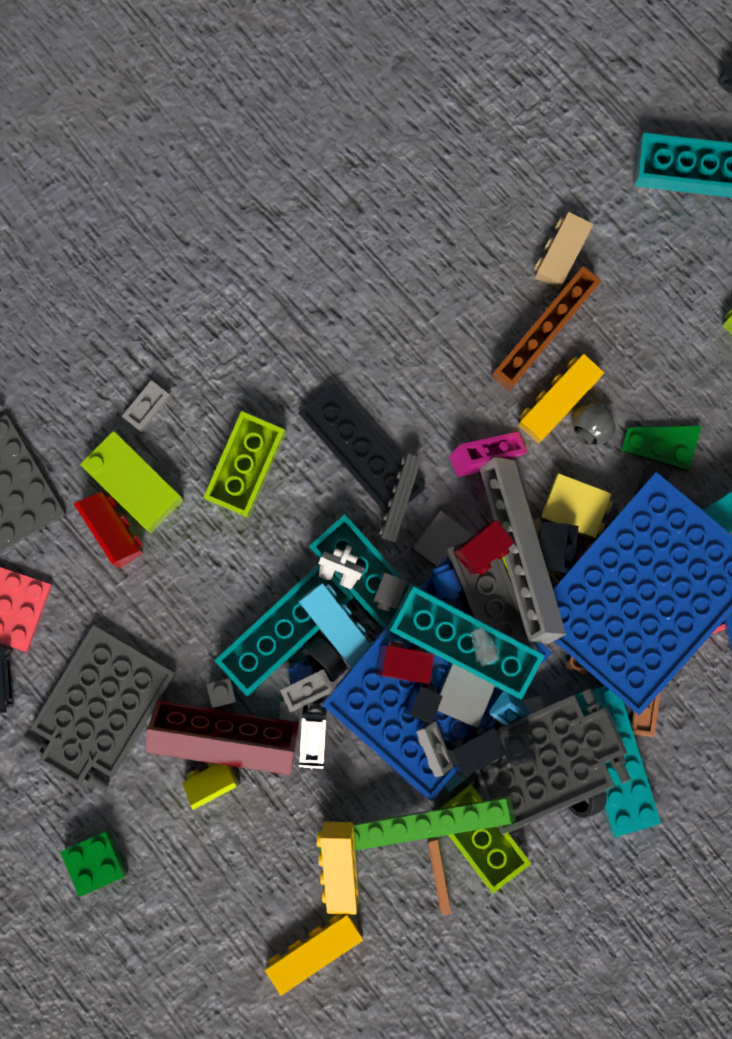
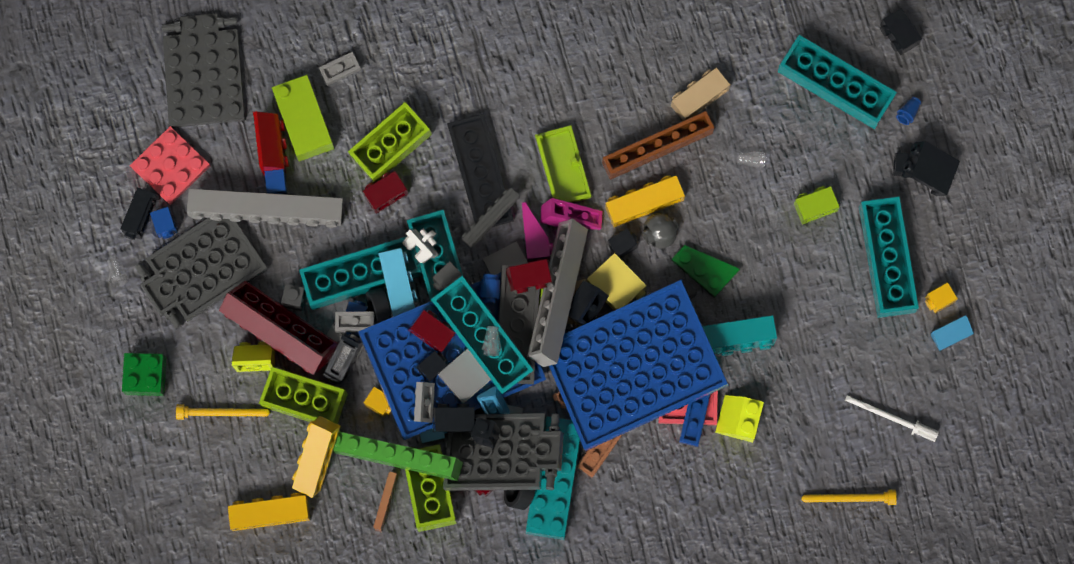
camera: 30 degrees right, 5 degrees down
none -> blue brick [150,207,178,239]
none -> yellow piece [176,404,270,420]
none -> light grey brick [187,189,342,228]
none -> lime brick [259,367,348,424]
none -> blue brick [264,169,288,195]
none -> dark red brick [363,171,408,214]
none -> yellow brick [364,387,392,418]
none -> dark pink slope [522,202,553,263]
none -> lime container [535,125,591,203]
none -> black brick [607,229,638,258]
none -> clear cone [738,150,766,169]

